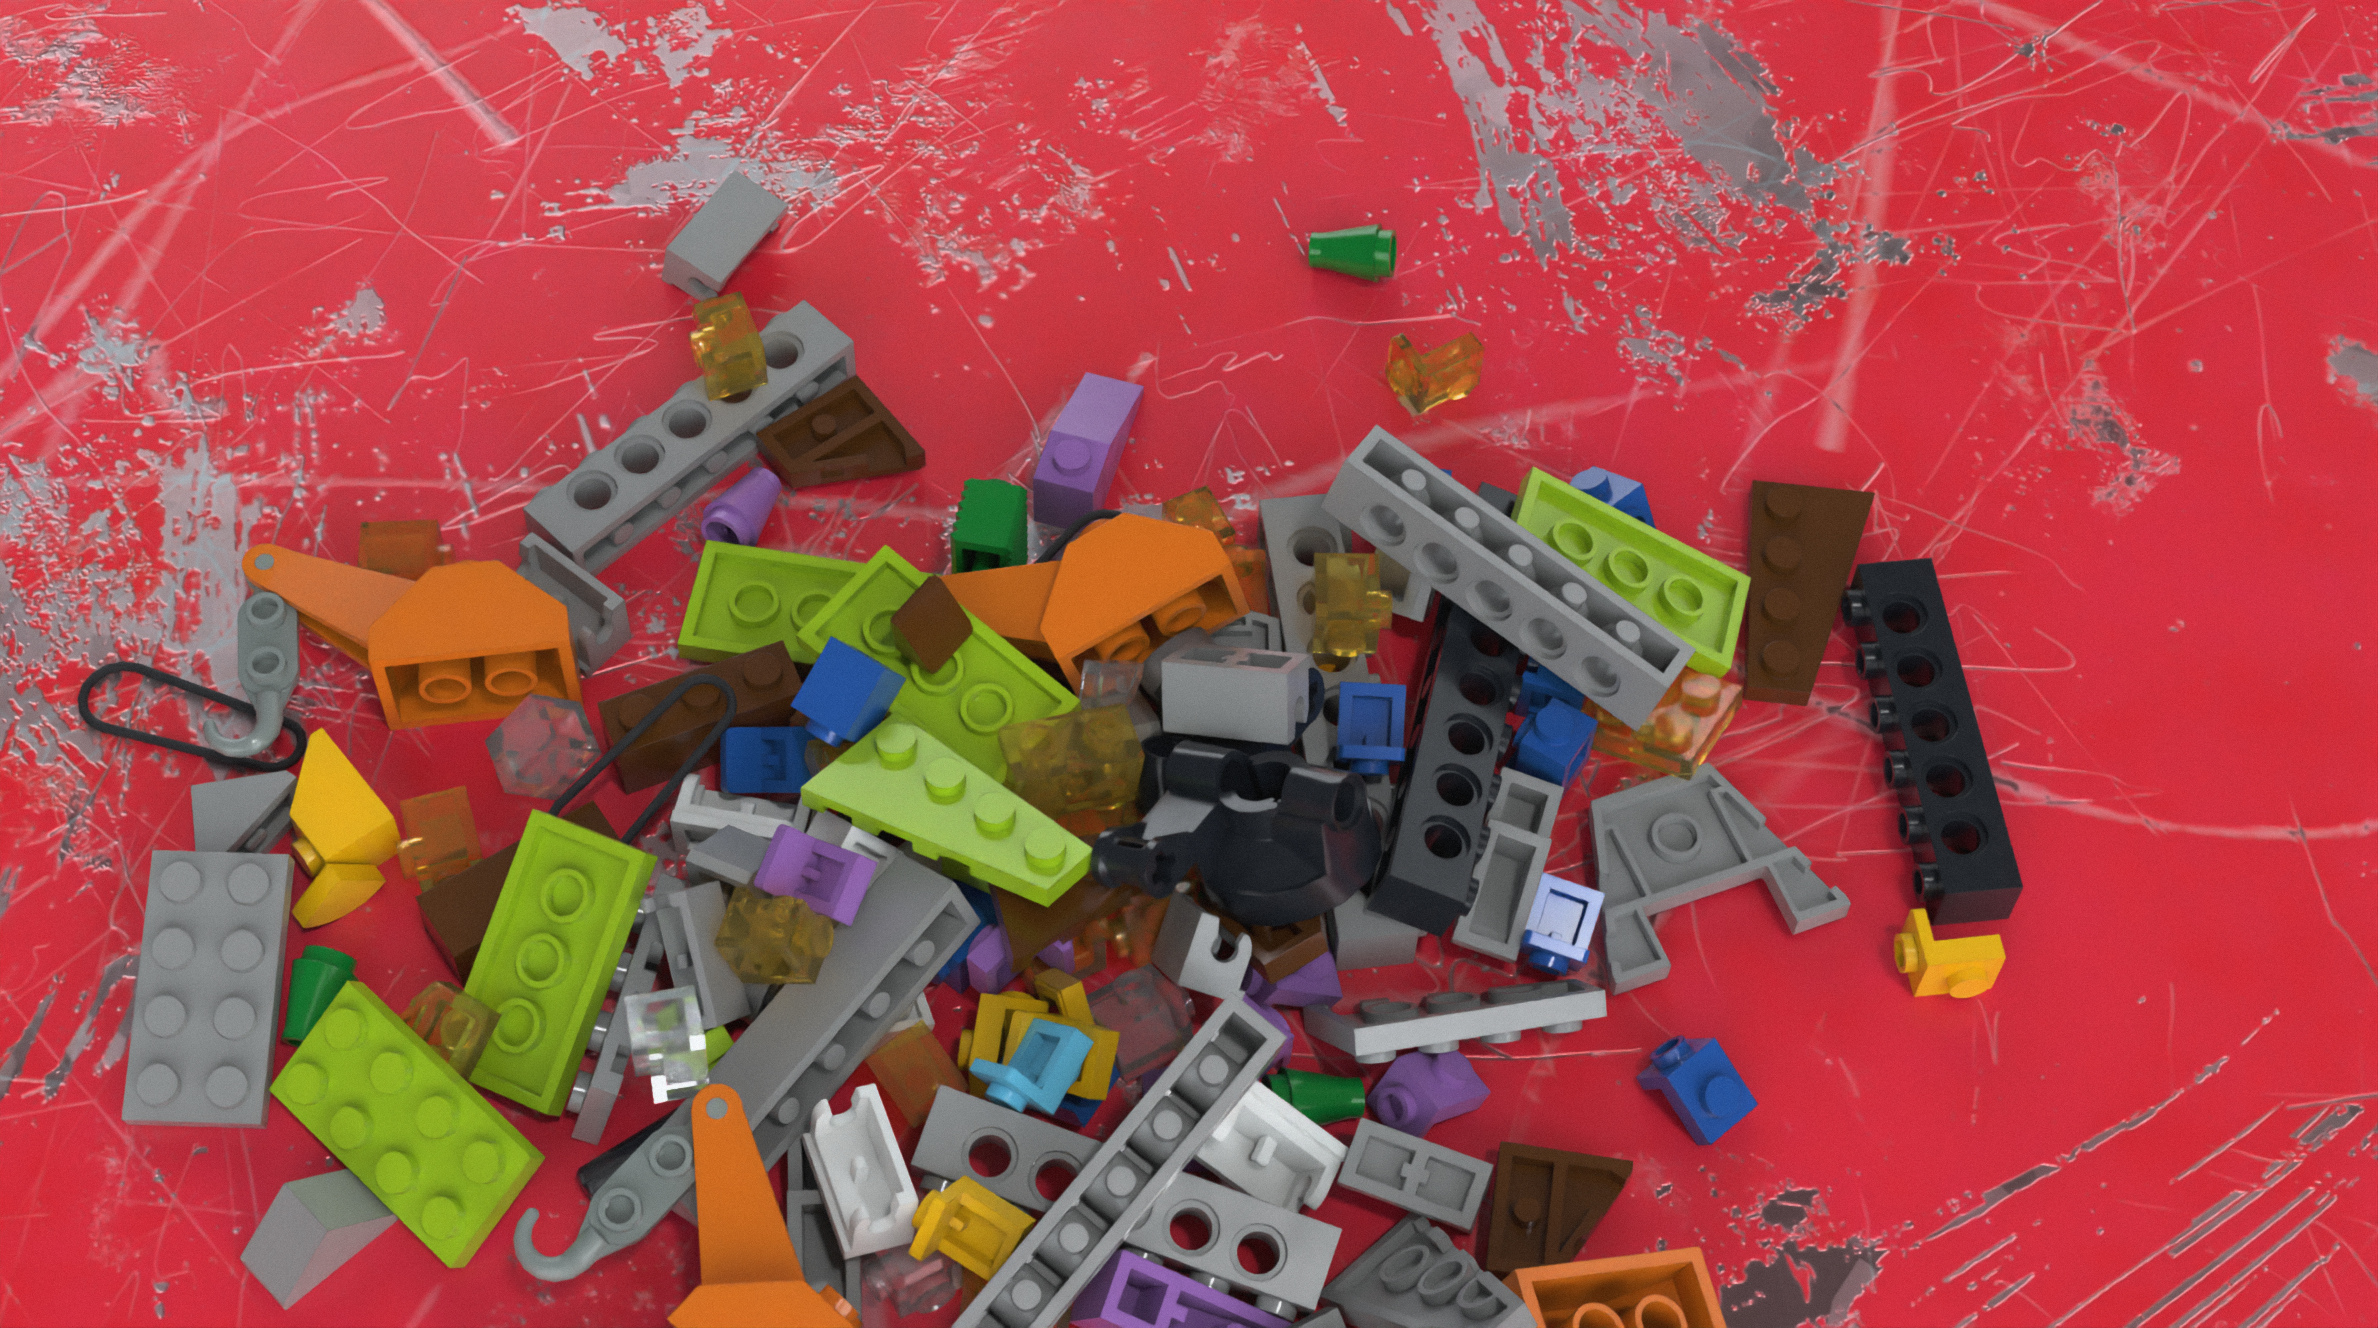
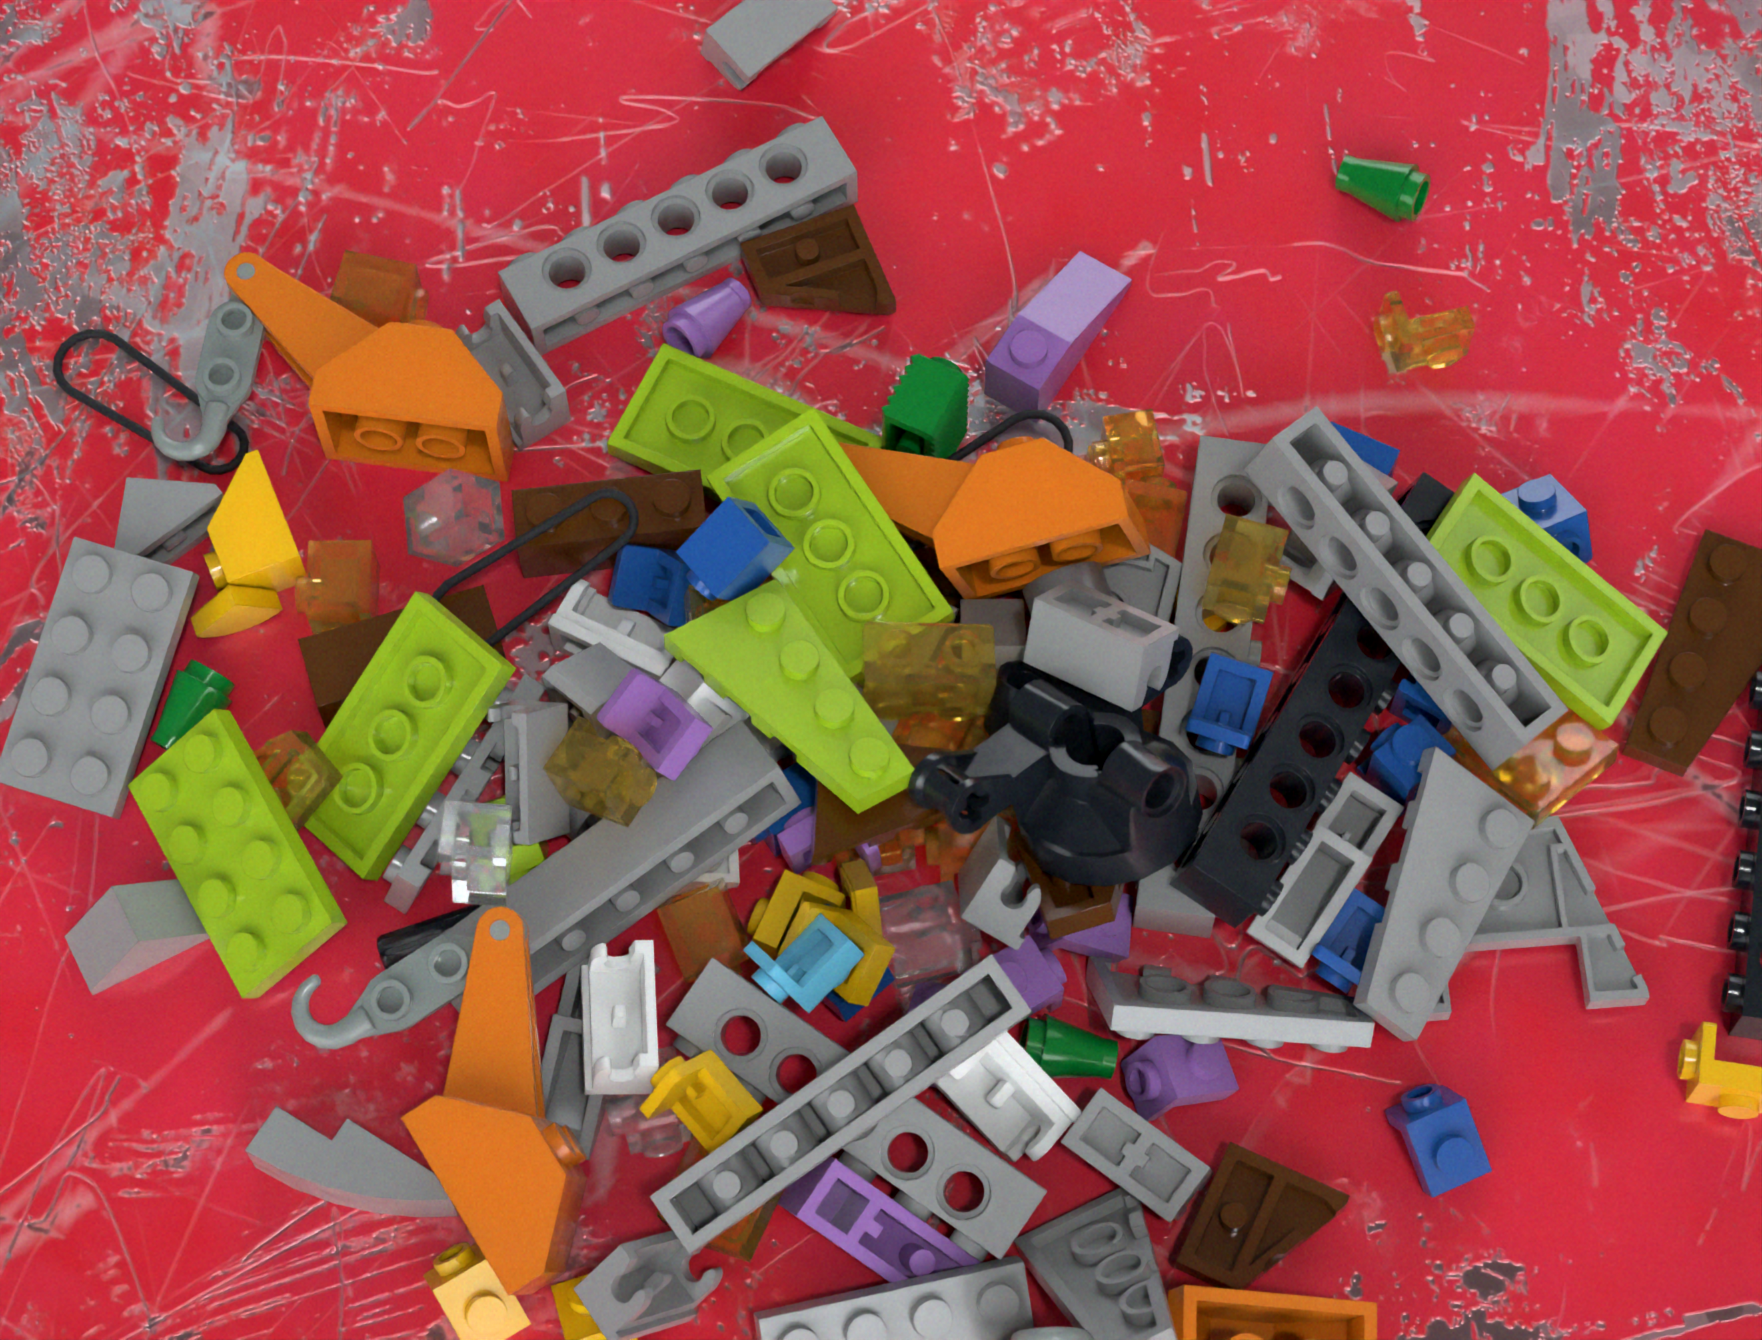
camera: 20 degrees right, 10 degrees up
clear yellow brick [688,291,768,401] -> none
reddish brown slope [890,574,973,674] -> none
clear tile [1076,660,1145,729] -> none
none -> light grey wing [1353,746,1535,1042]

